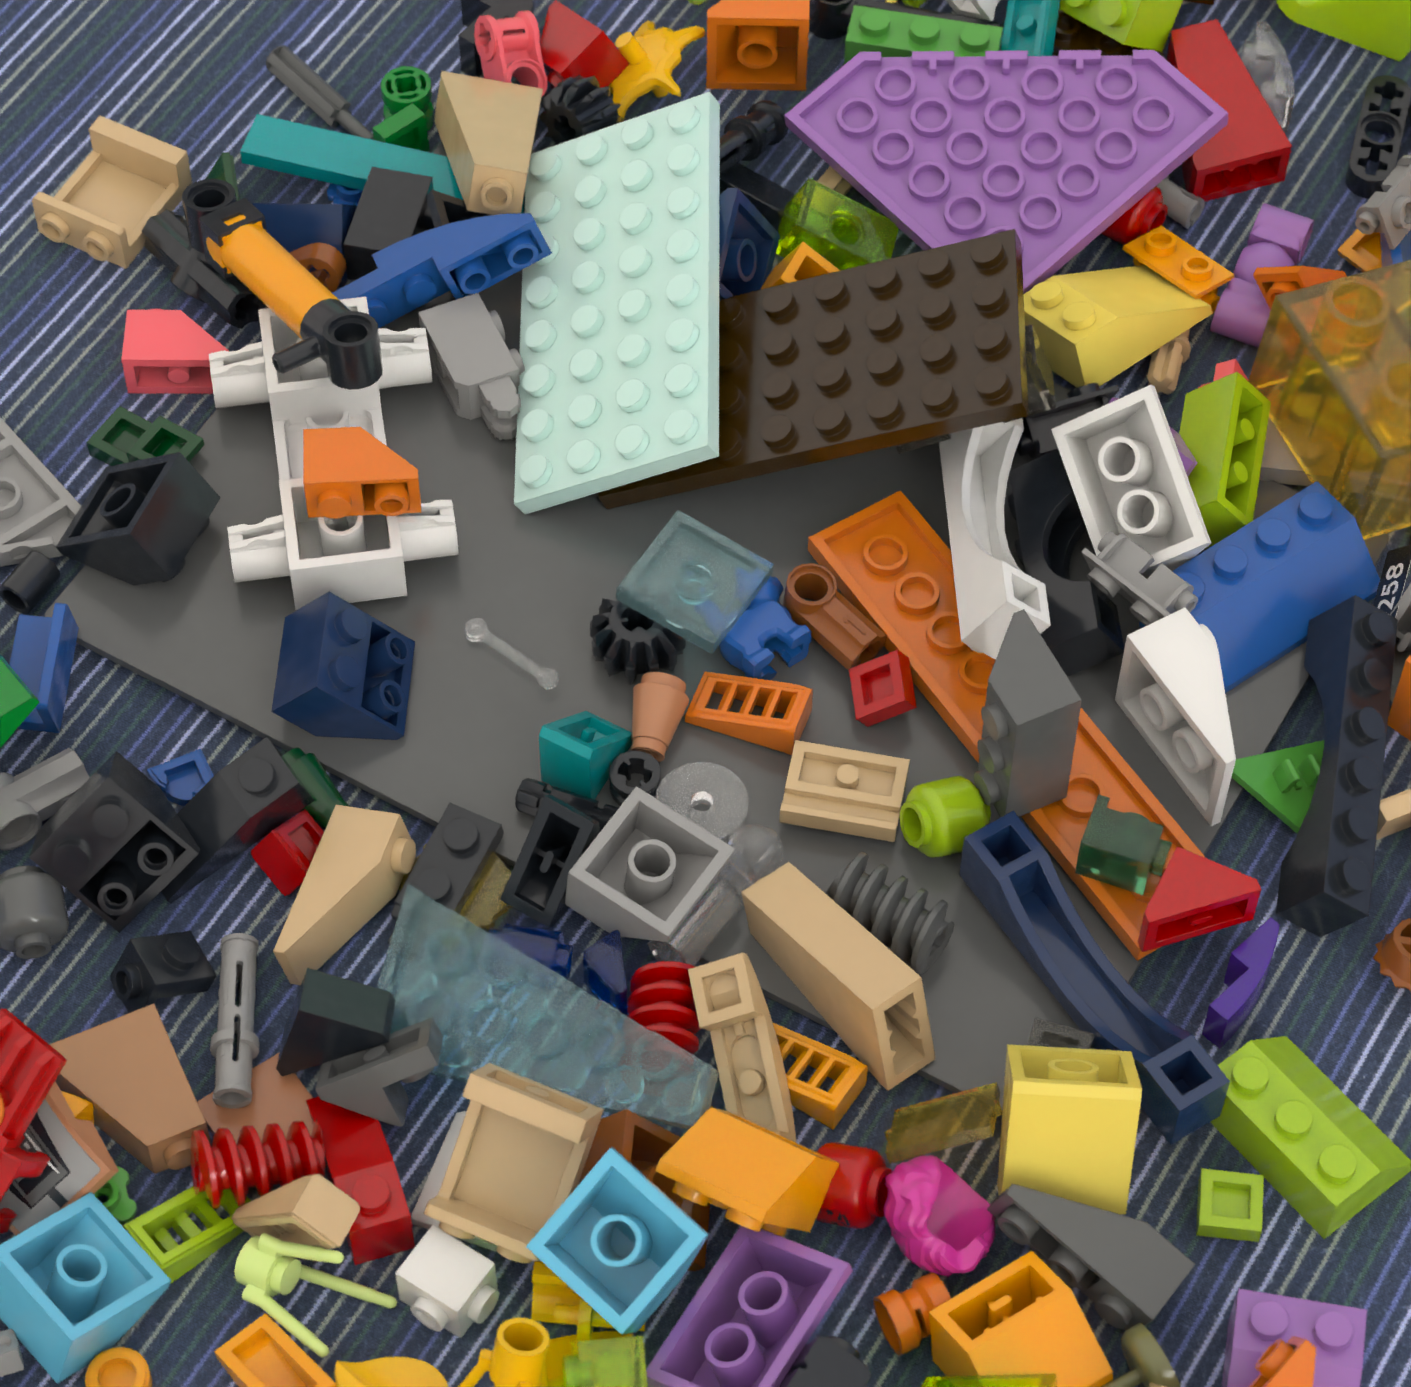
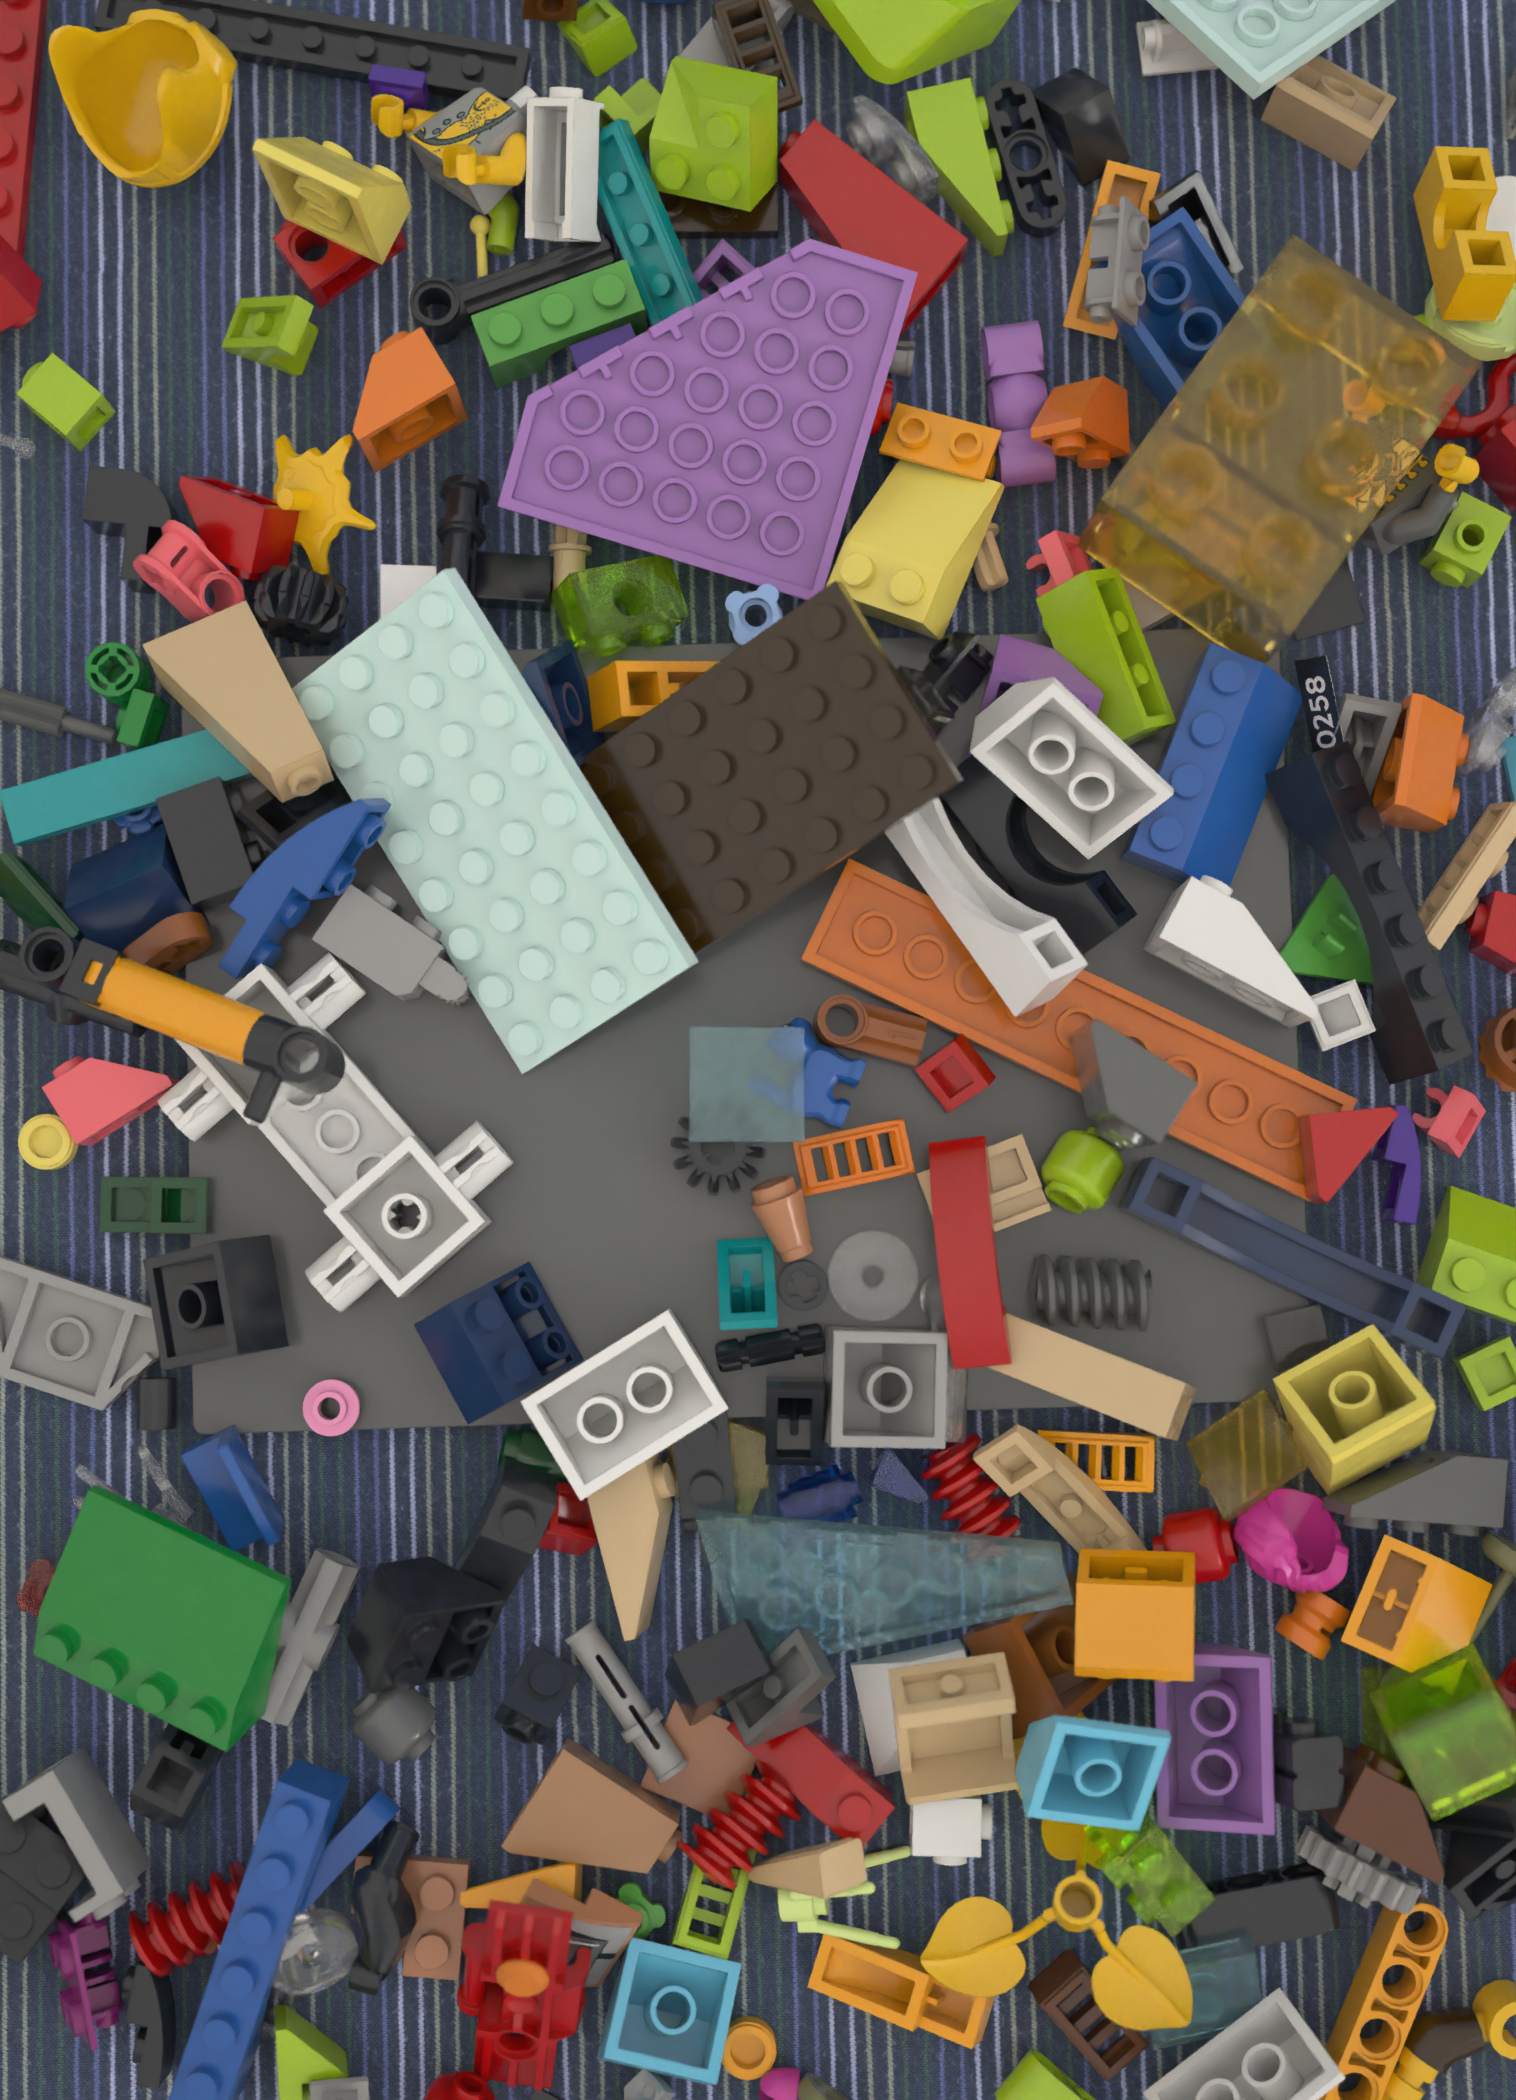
camera: 30 degrees left, 30 degrees up
blue tile [147,748,214,806] -> none
orange slope [303,427,422,519] -> none
clear hinge [465,618,560,690] -> none
clear green brick [1075,795,1172,895] -> none
light grey hinge [1082,532,1198,626] -> none
none -> light yellow tile [18,1114,79,1170]
none -> bright pink plate [303,1379,360,1436]
none -> white slope [520,1308,729,1501]
none -> lime slope [903,78,1014,257]
none -> red slope [929,1136,1012,1370]
none -> white slope [1308,979,1376,1052]
none -> coral tile [1412,1085,1486,1158]

